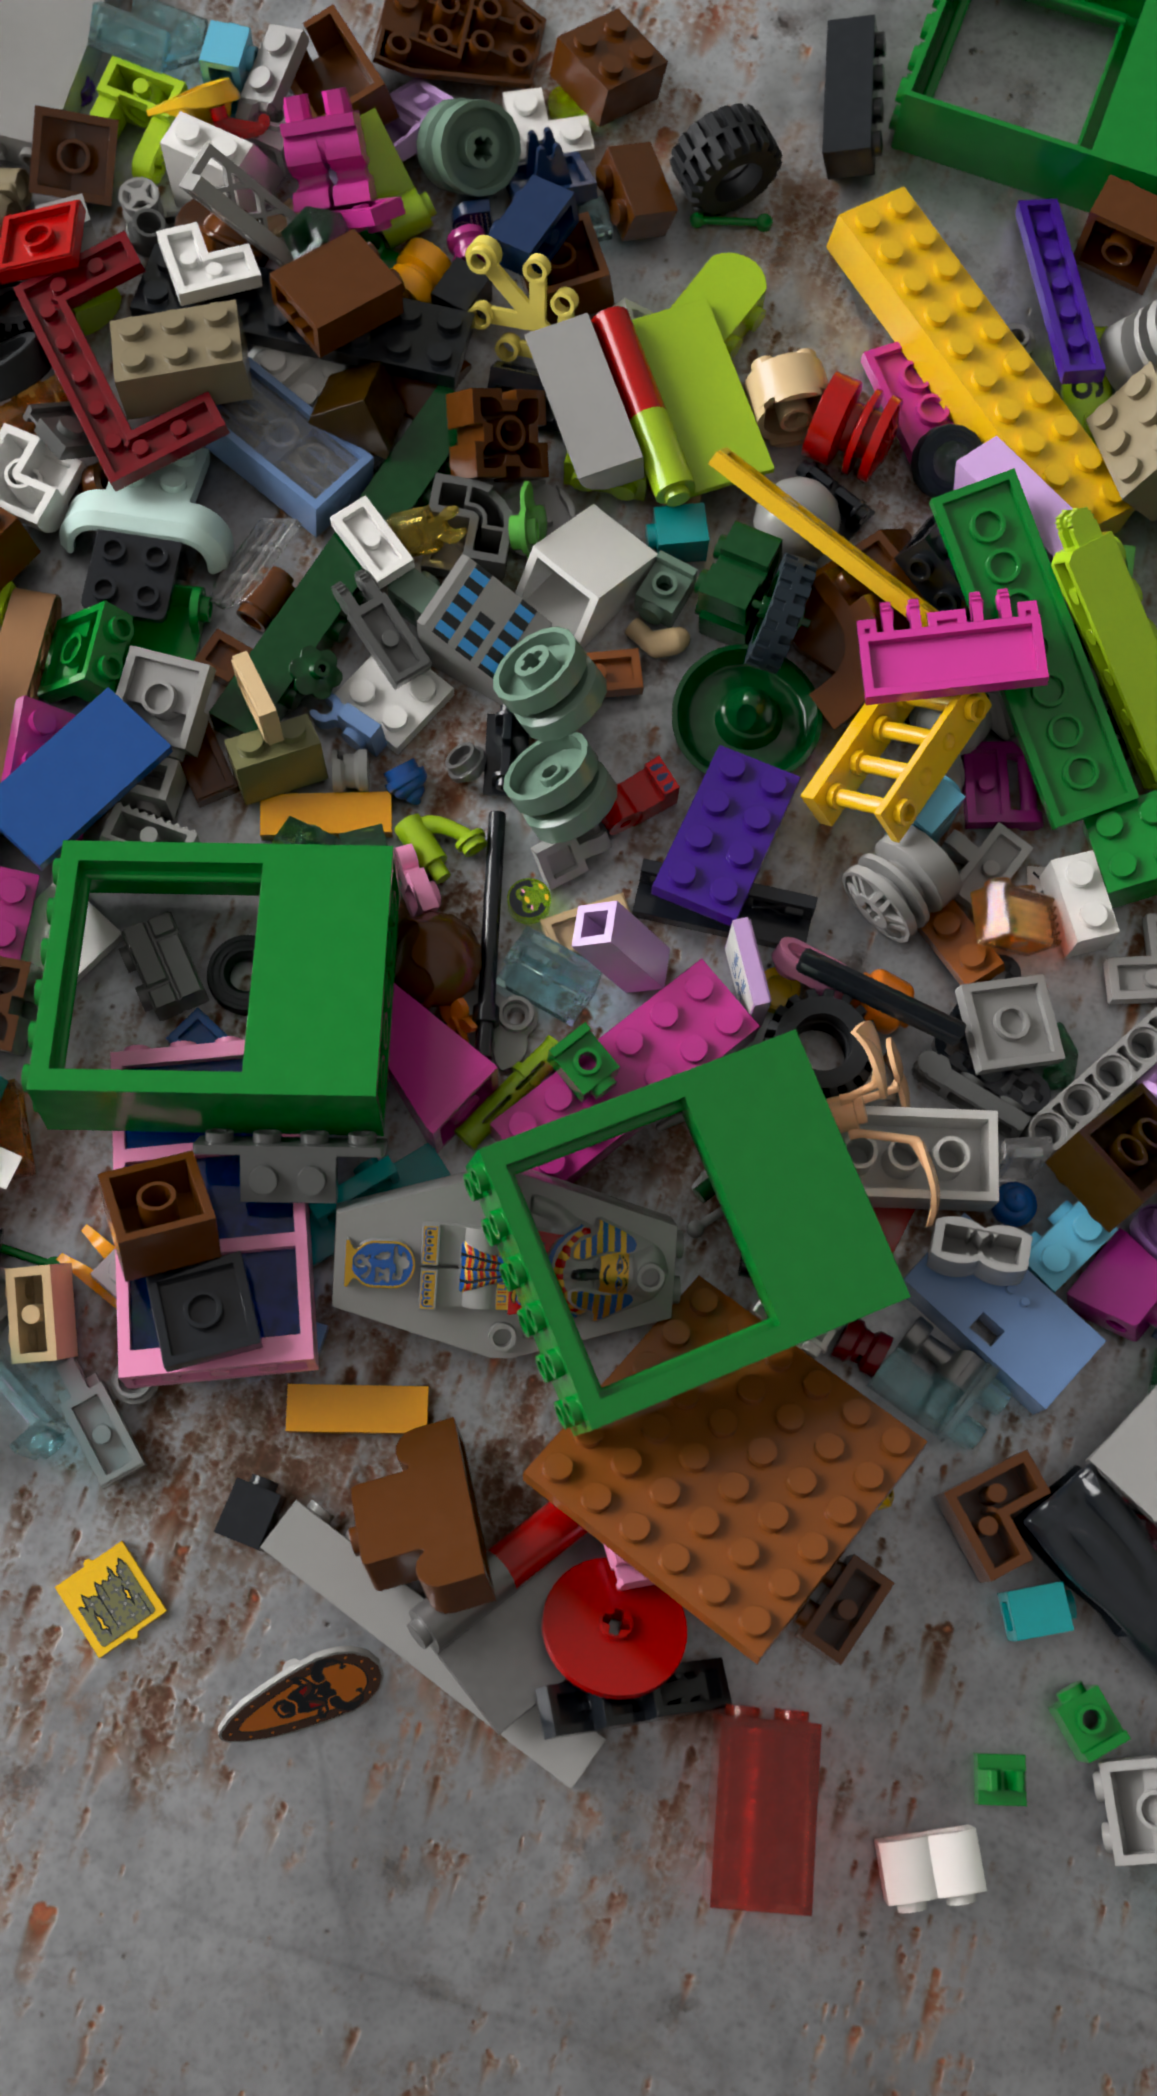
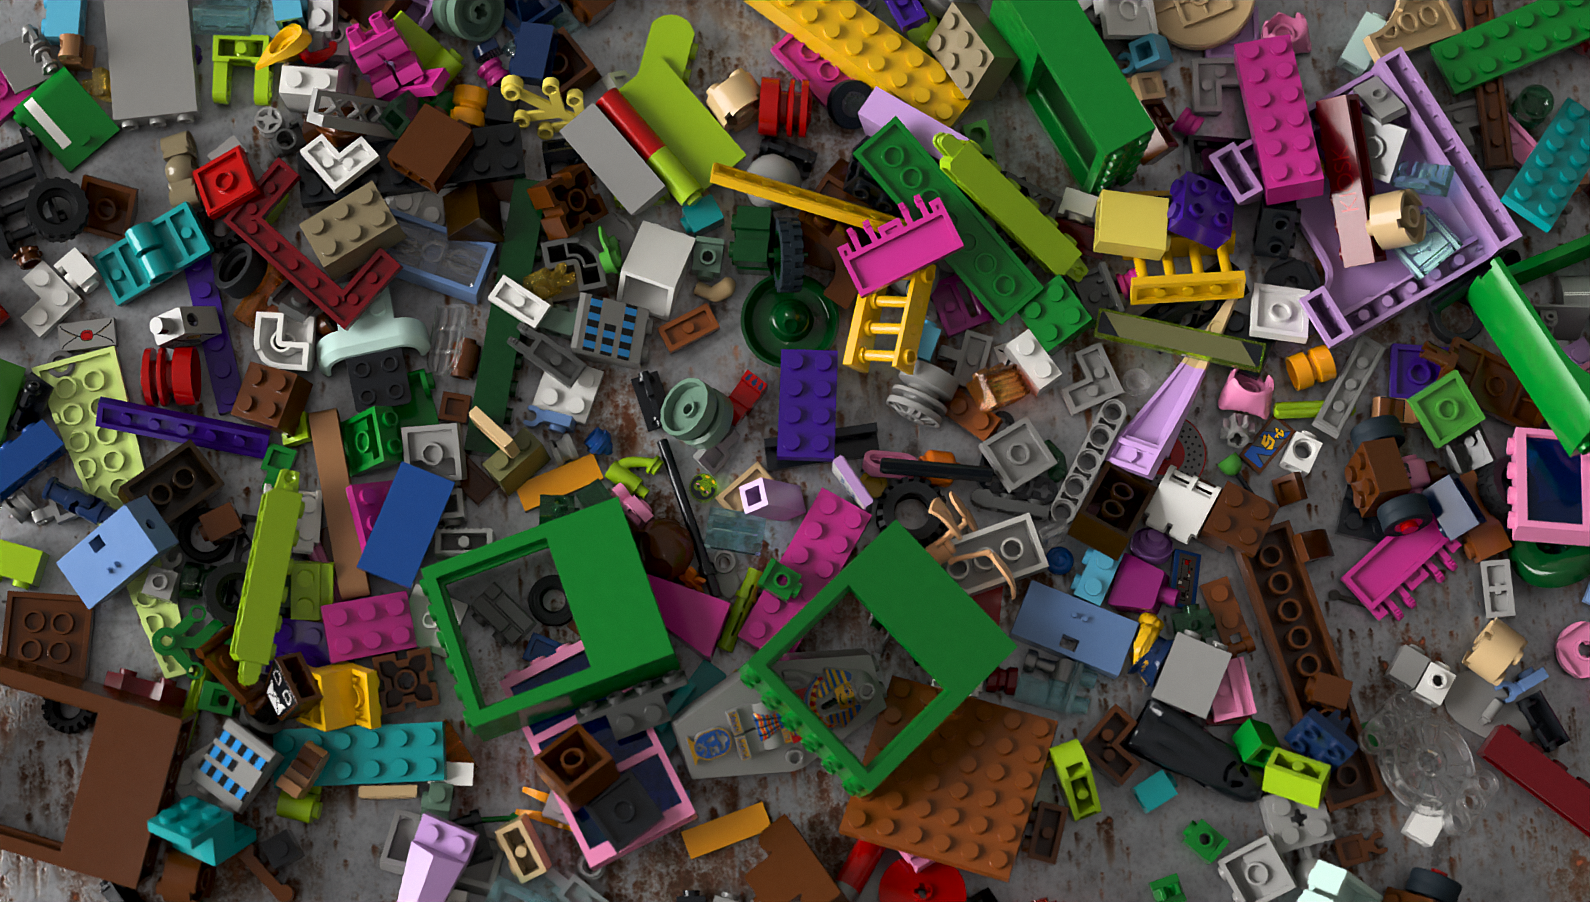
camera: 20 degrees left, 5 degrees up
reddish brown slope [29,105,119,206] -> none
dark green plant [288,645,343,700] -> none
flat silver plate [445,742,487,783] -> none
sand green wheel [493,626,607,742] -> none
light grey brick [926,1216,1033,1286] -> none
none -> lime brick [1049,738,1102,822]
none -> piece [1127,612,1175,688]

